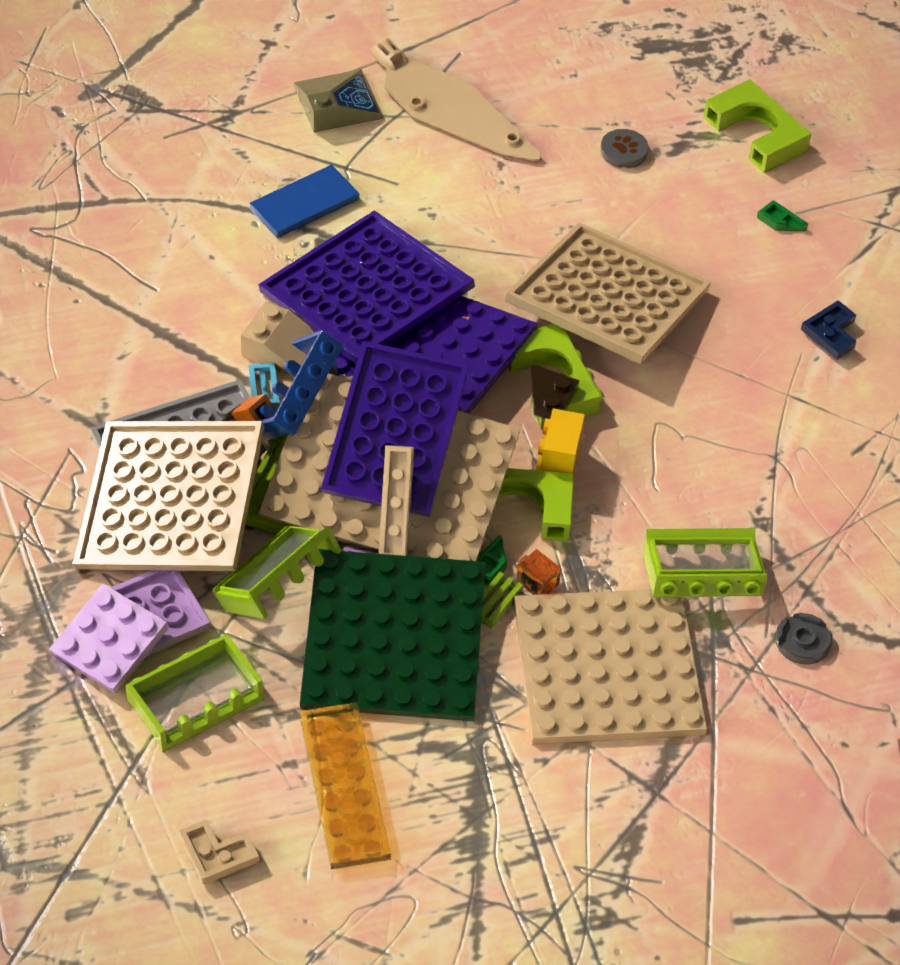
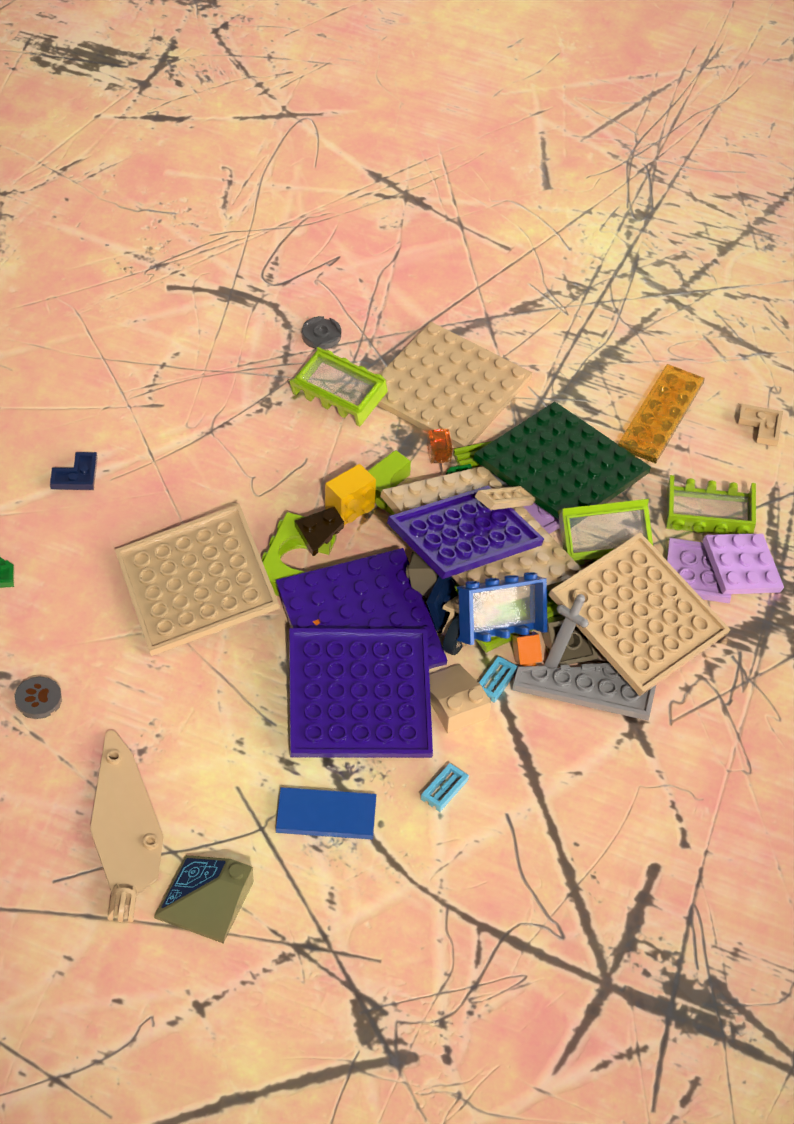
camera: 140 degrees left, 0 degrees up
none -> medium azure tile [421,763,469,812]
none -> light grey sword [545,594,589,668]

